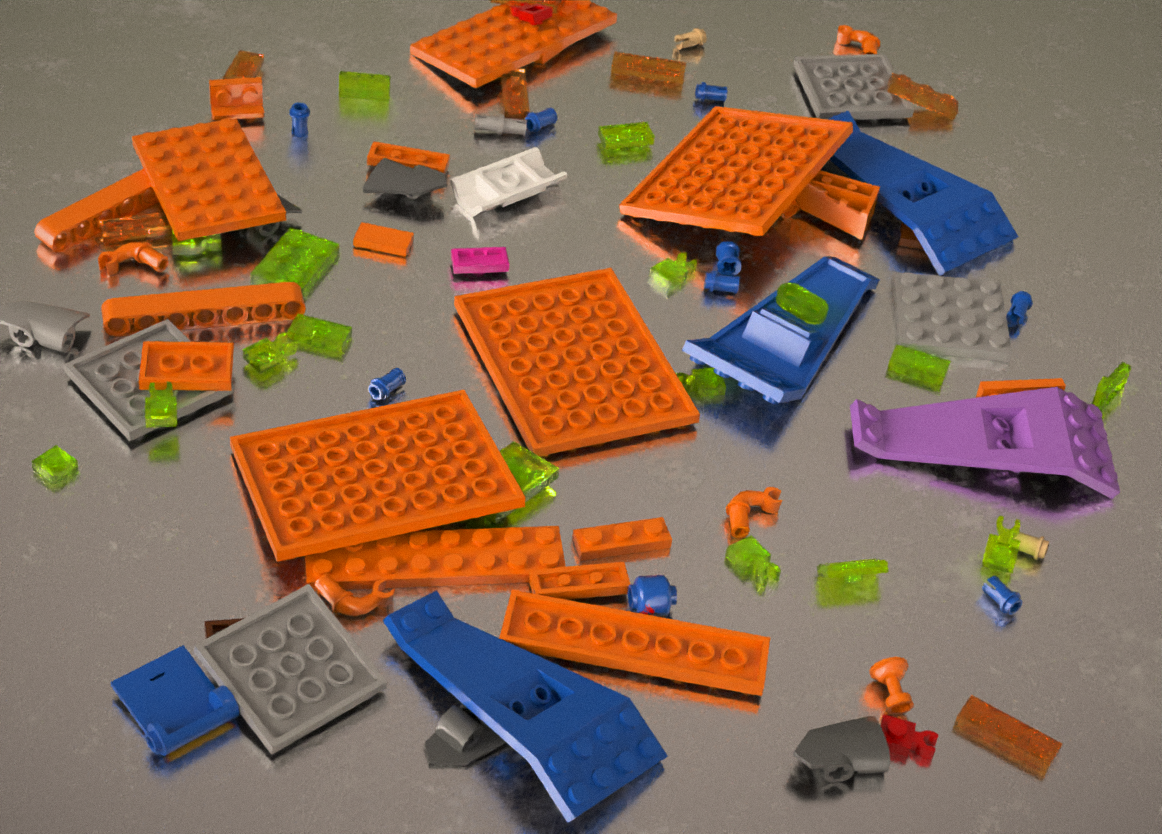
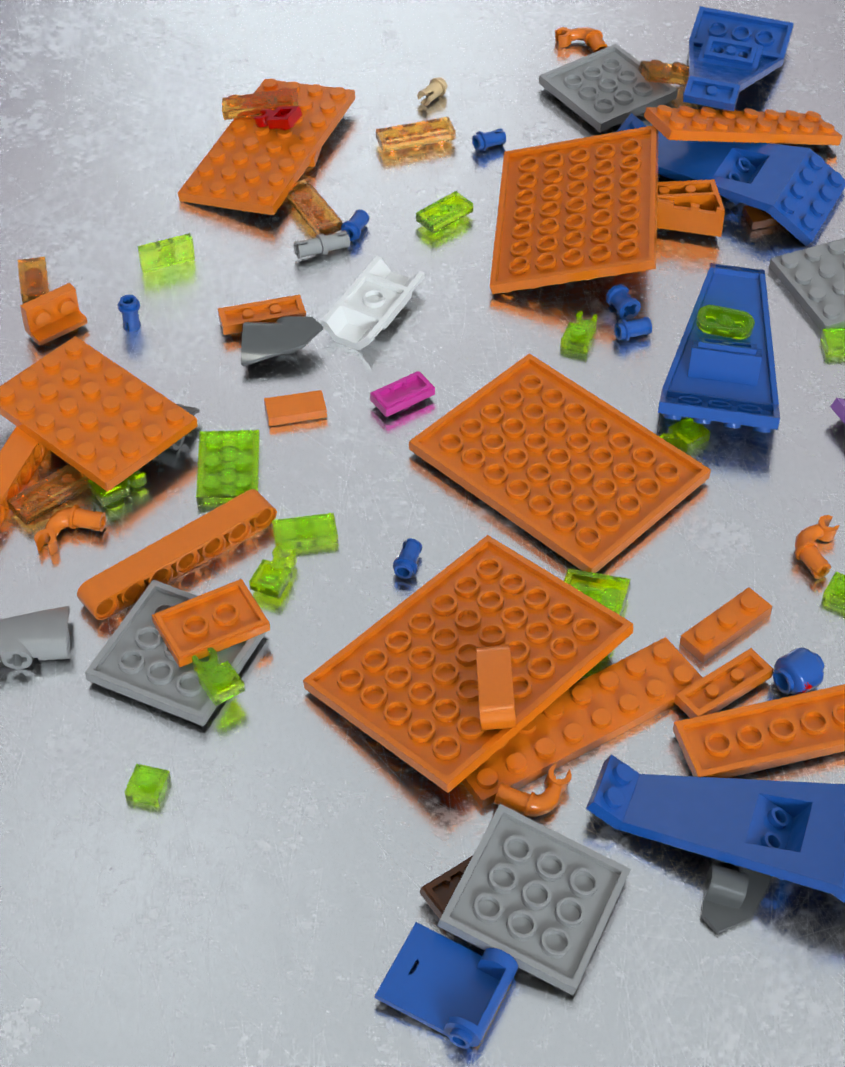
camera: 20 degrees left, 5 degrees up
none -> orange beam [476,645,516,731]
none -> orange plate [644,105,843,145]
none -> blue wing [683,6,794,111]

